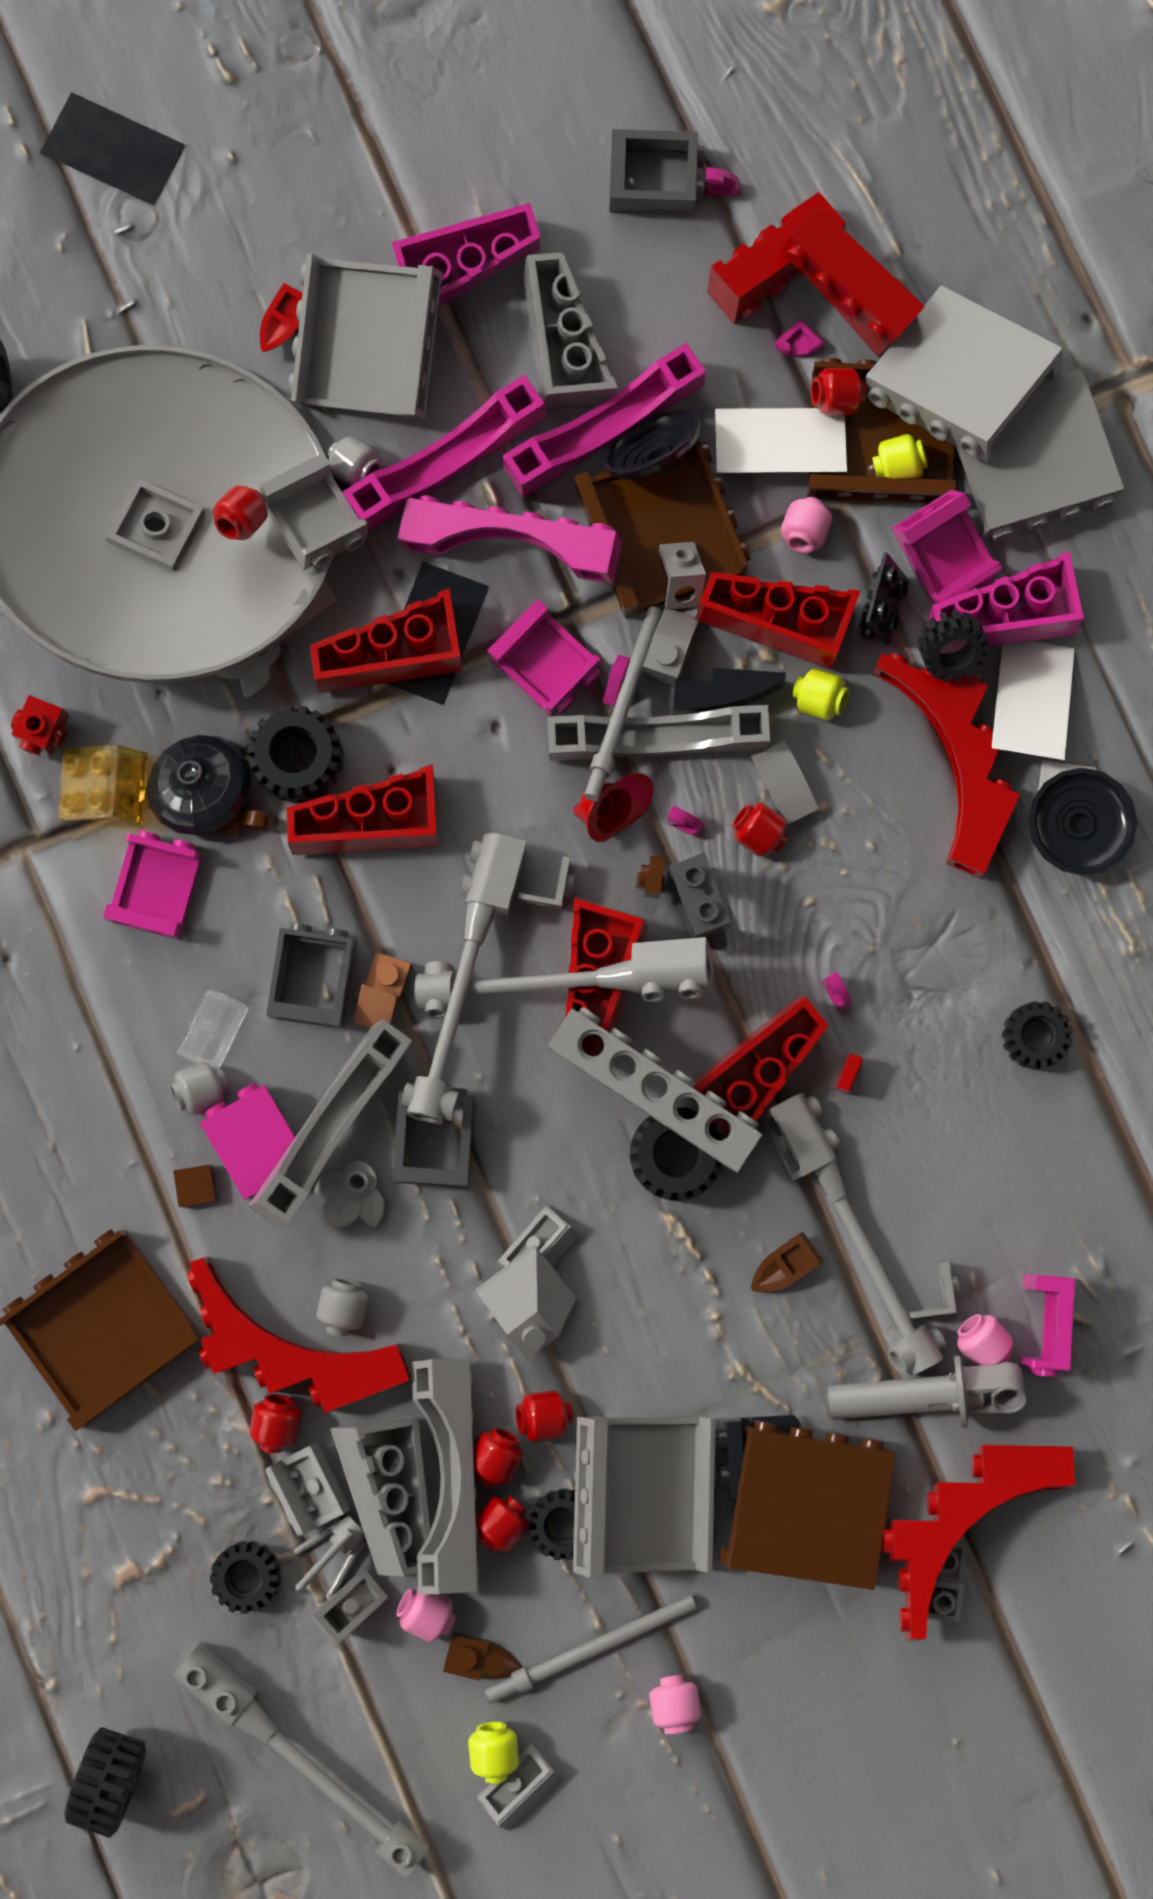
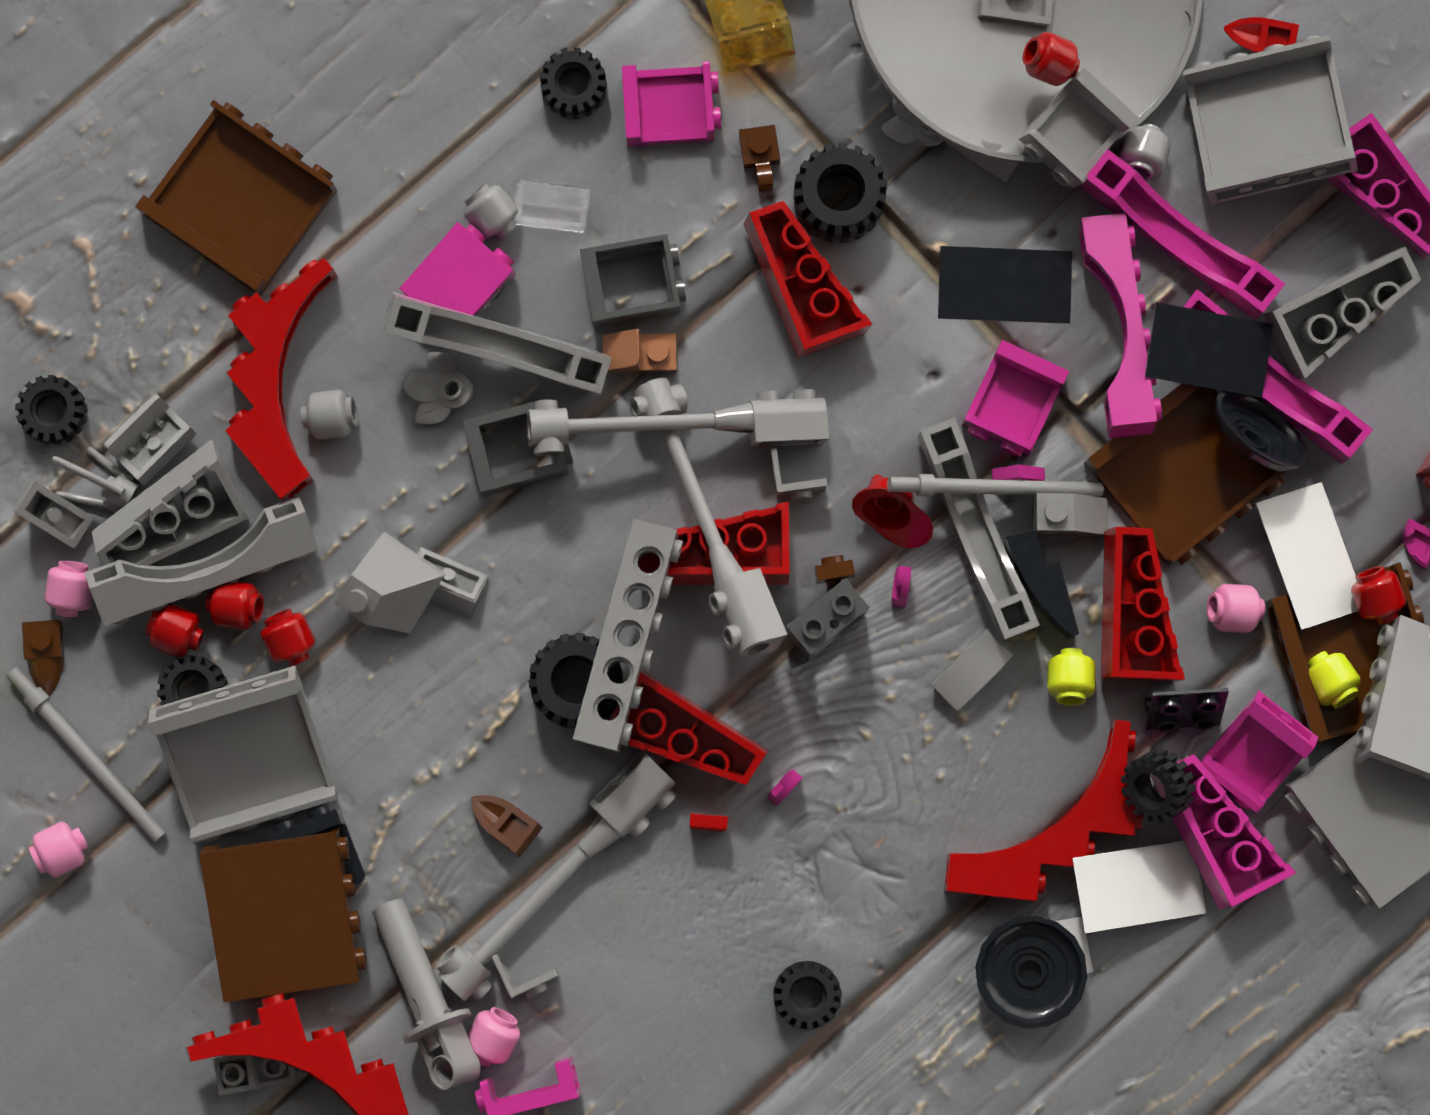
camera: 70 degrees right, 0 degrees up
black hat [147,735,252,835] -> none
reddish brown tile [173,1164,217,1207] -> none
red head [249,1394,301,1454] -> none
red wedge [310,589,463,693] -> none
light grey bracket [659,542,706,610] -> none
red head [732,802,788,857] -> none
none -> black tyre [540,47,607,119]
none -> black sticker [1145,302,1273,398]

